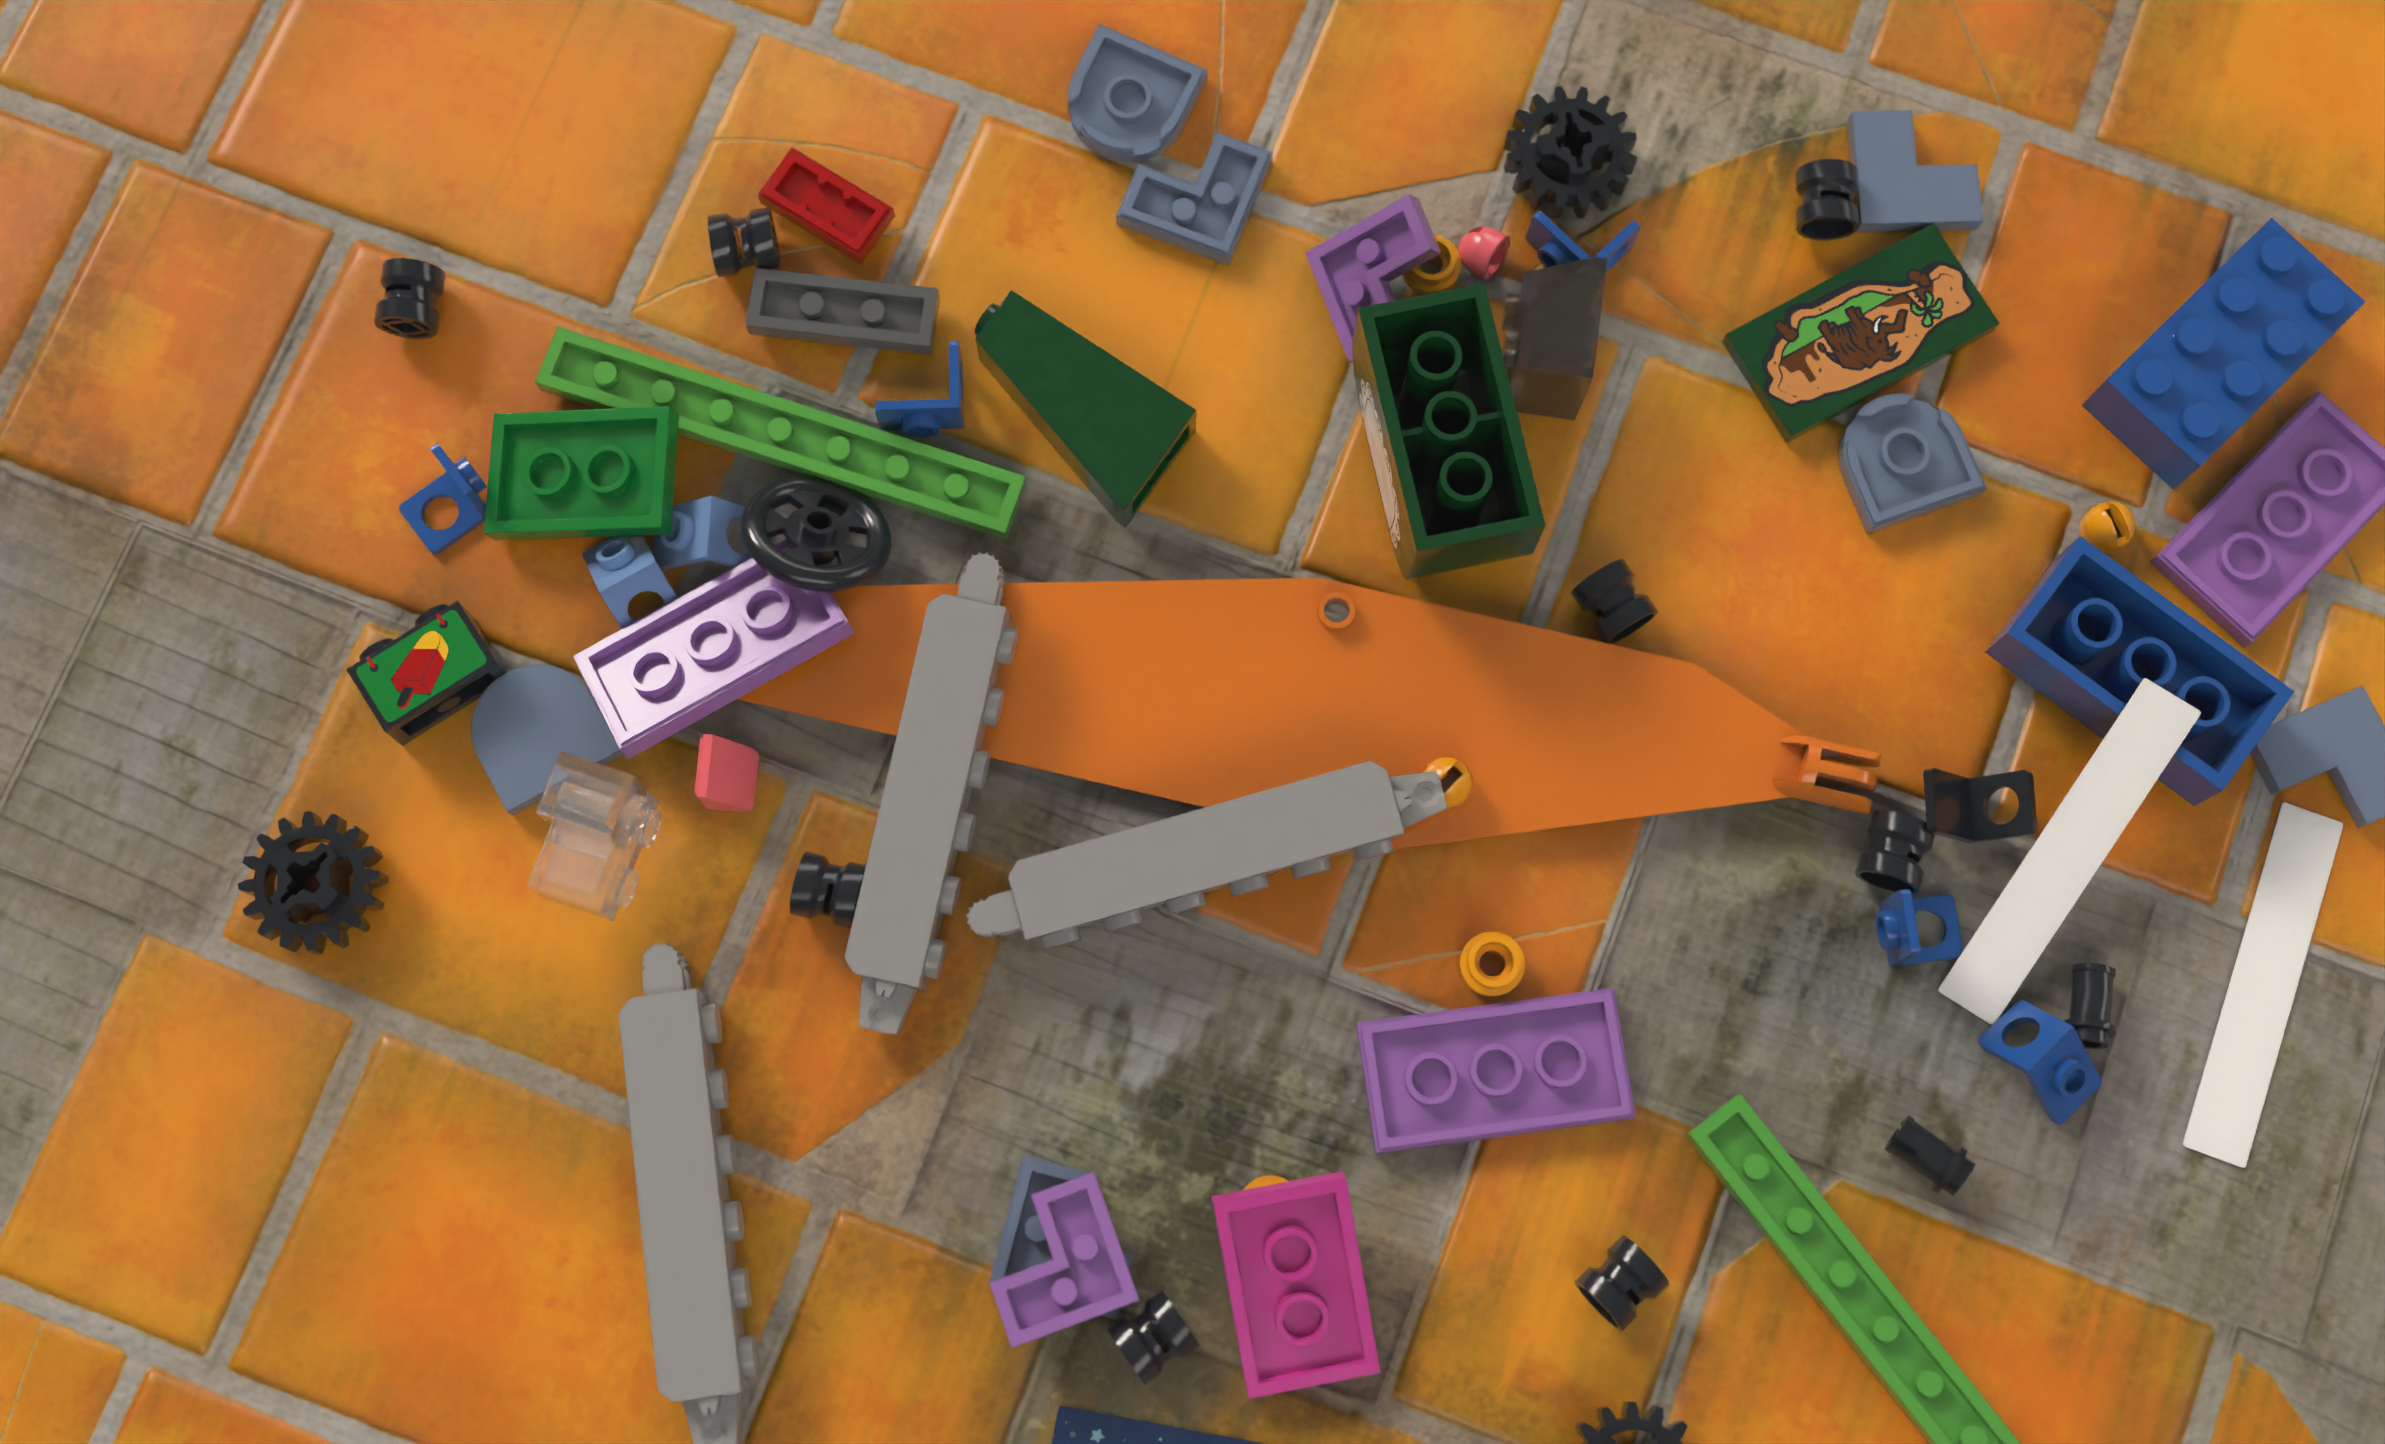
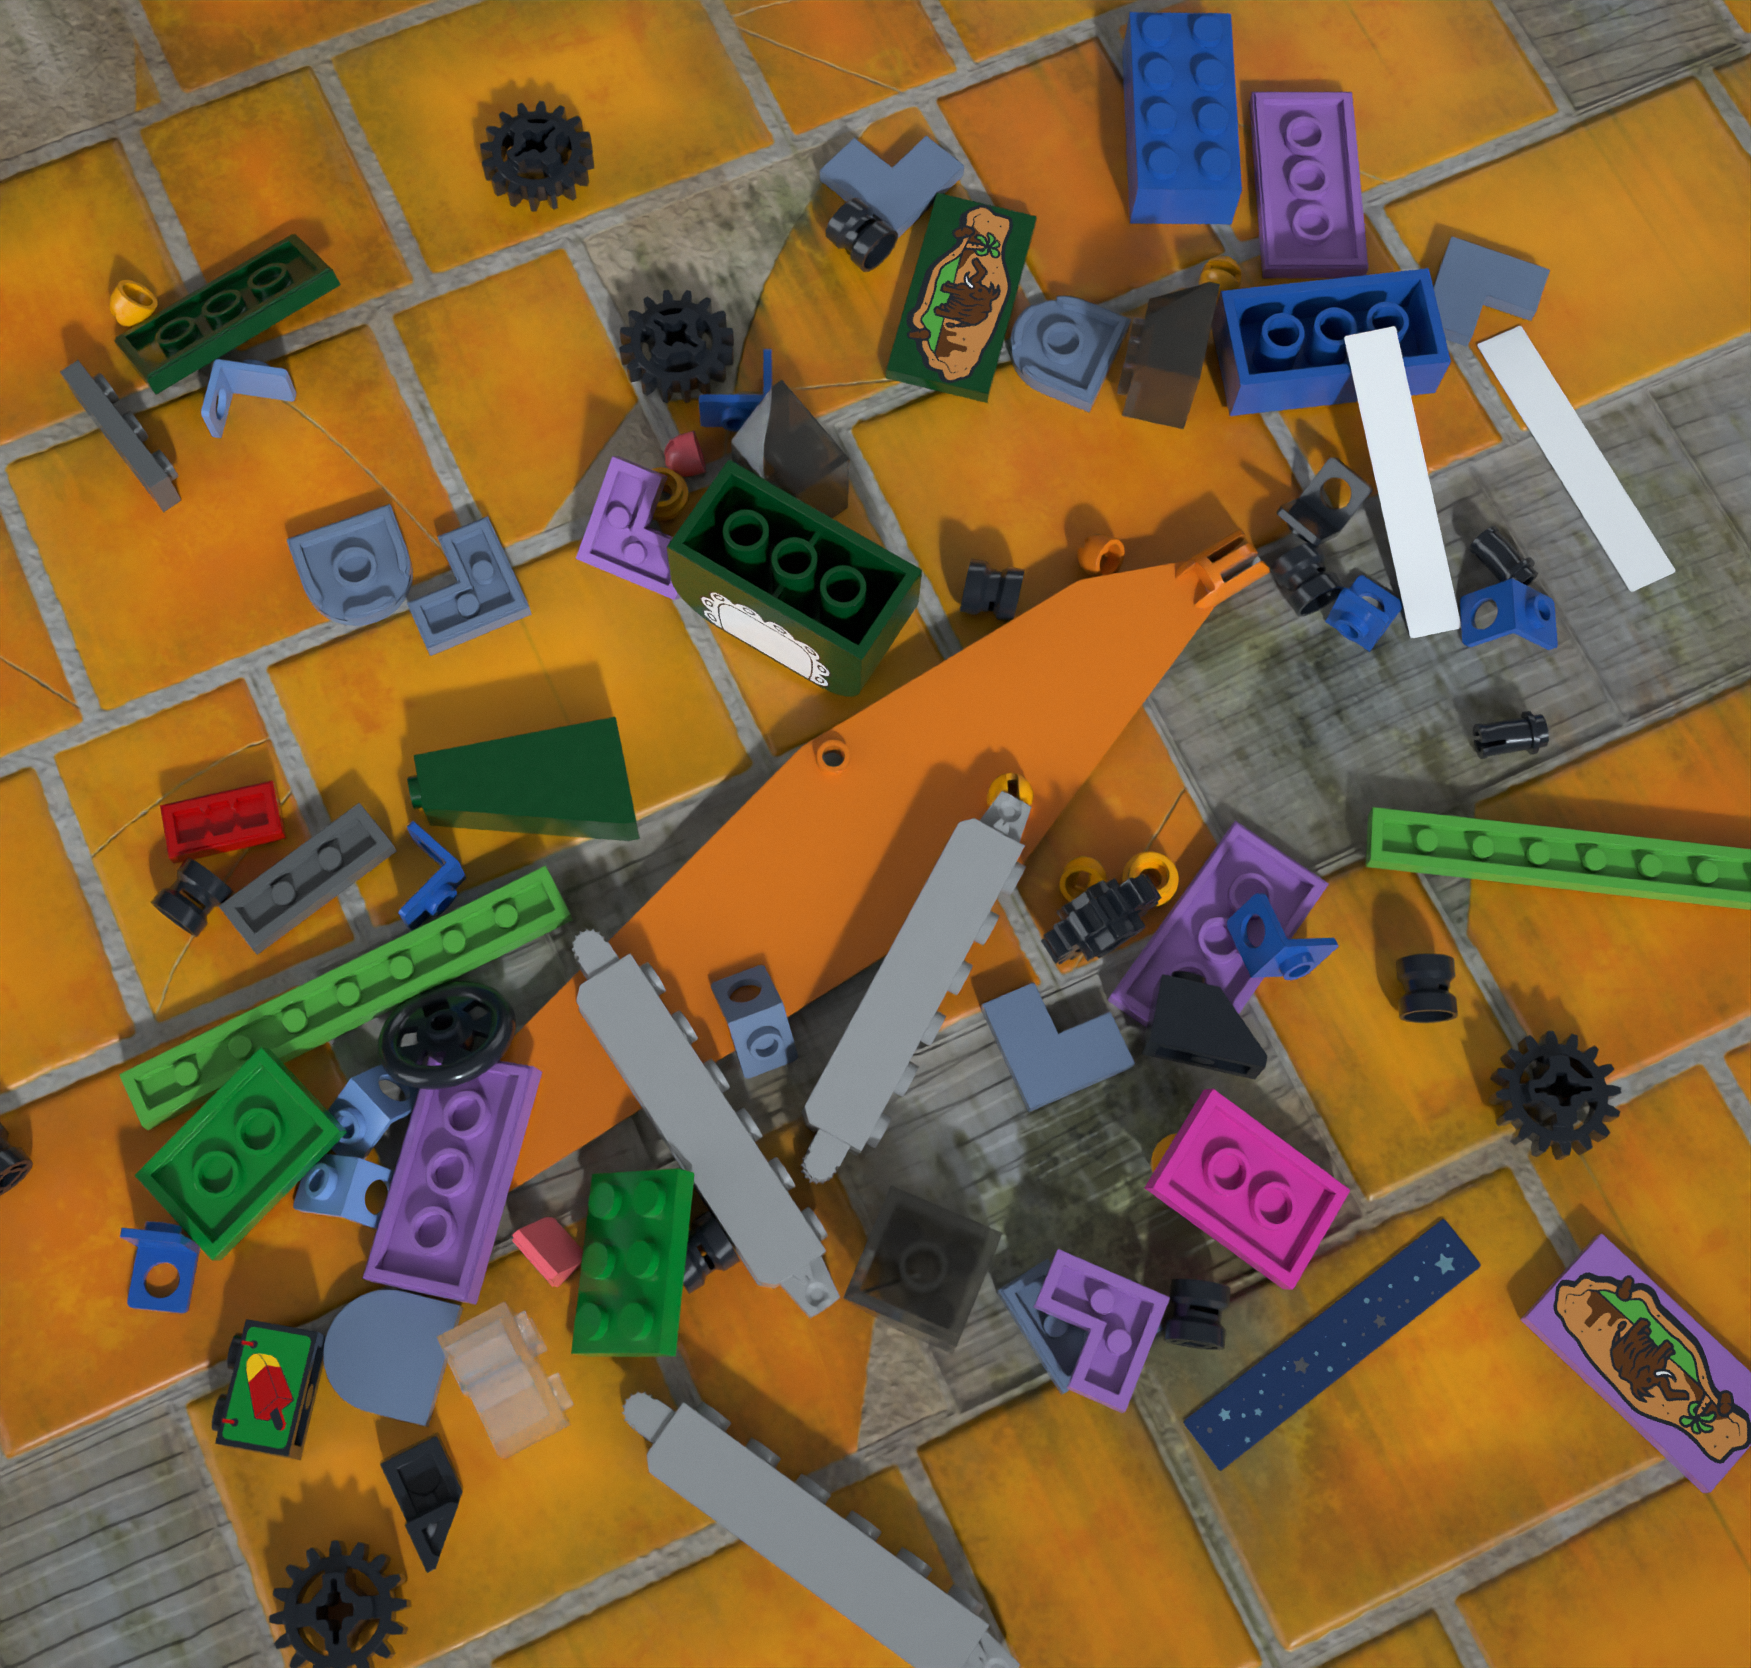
camera: 50 degrees left, 5 degrees down
none -> black slope [380,1432,463,1573]
none -> green plate [571,1168,695,1357]
none -> sand blue bracket [711,965,798,1078]
none -> clear smoke slope [843,1185,1003,1354]
none -> sand blue tile [981,982,1135,1112]
none -> black gear [1041,874,1162,965]
none -> light orange hinge [1060,855,1107,902]
none -> orange hinge [1077,534,1125,577]
none -> clear smoke slope [1116,282,1220,429]
none -> black slope [1142,971,1268,1080]
none -> blue bracket [1227,893,1339,980]

